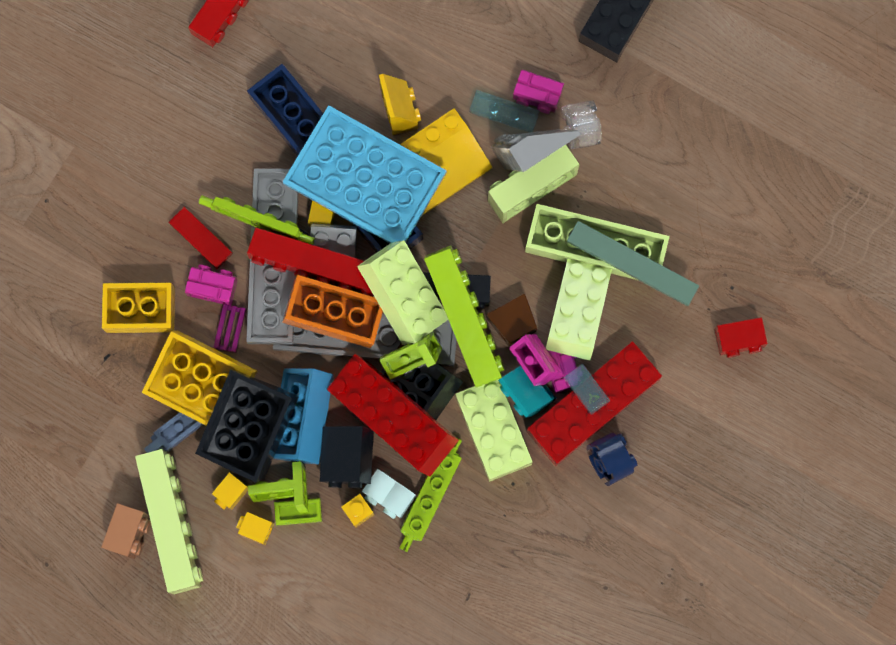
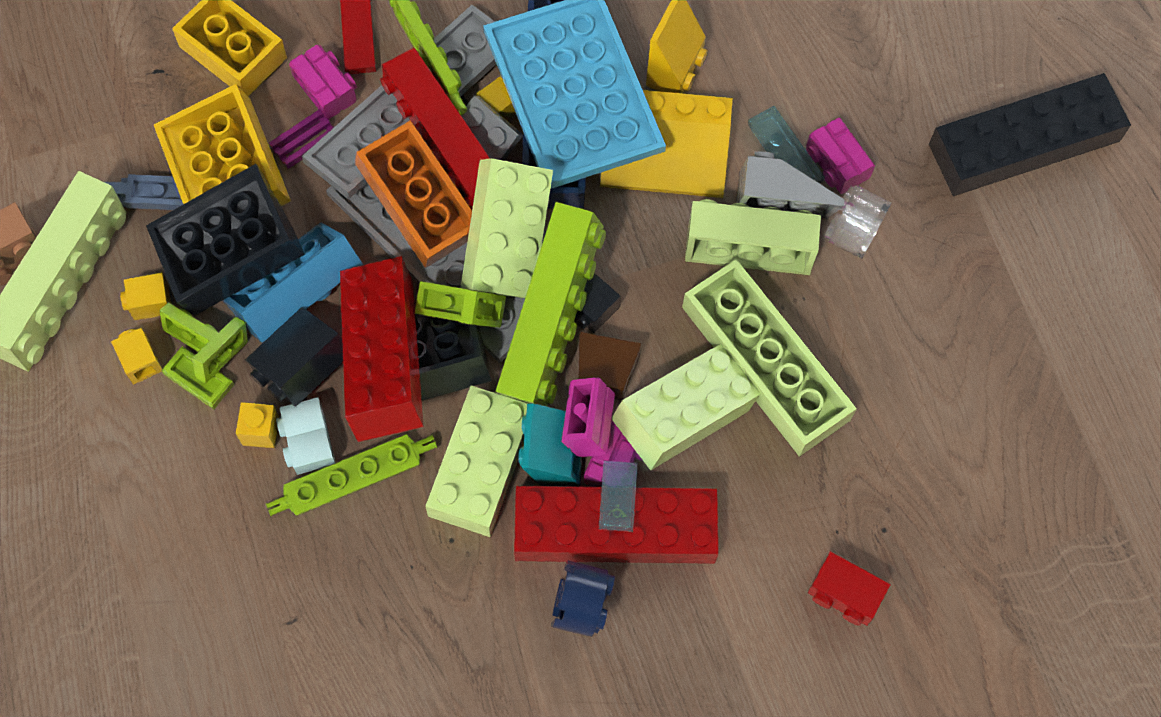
camera: 35 degrees right, 10 degrees down
sand green tile [567,221,699,307] -> none

